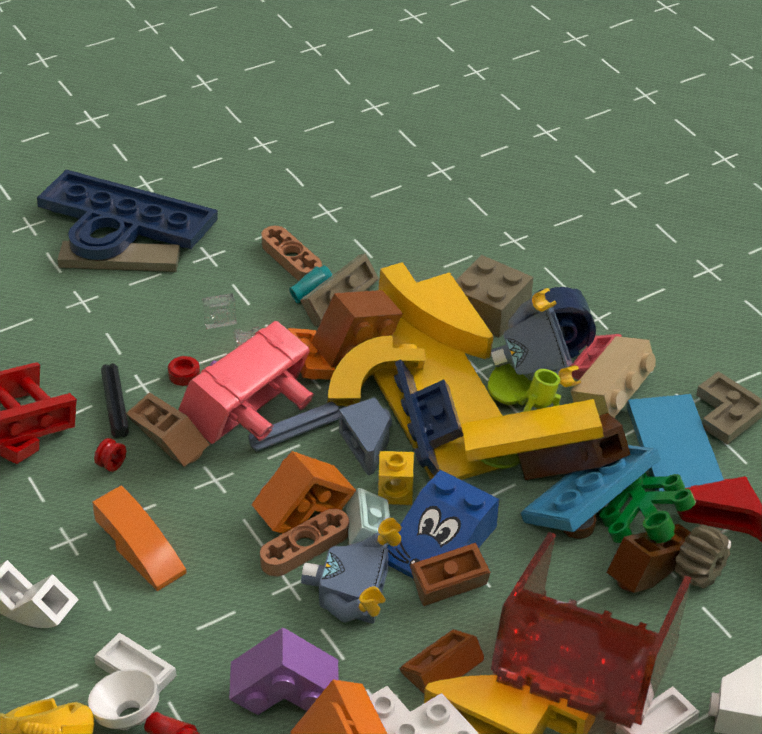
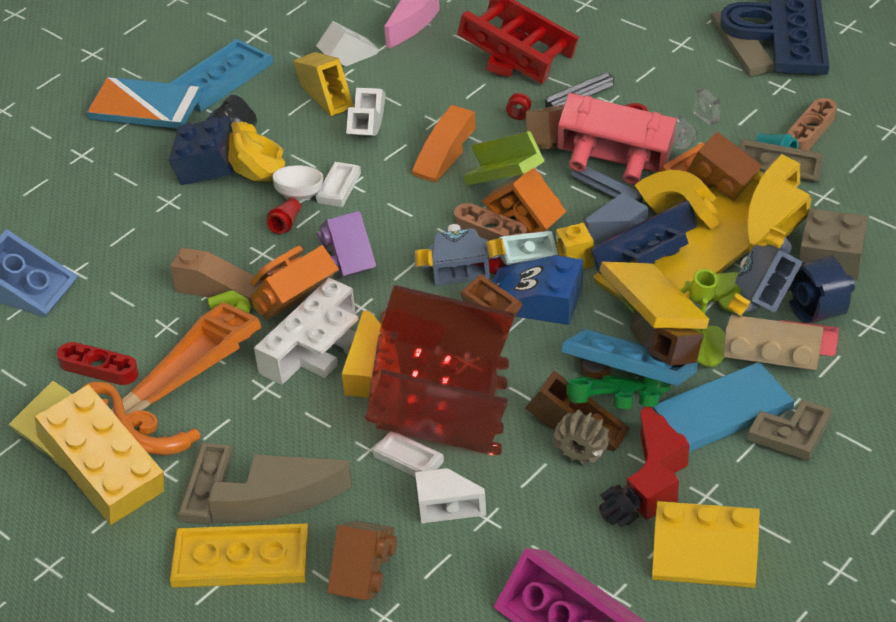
camera: 75 degrees right, 0 degrees up
none -> lime panel [463,131,545,186]

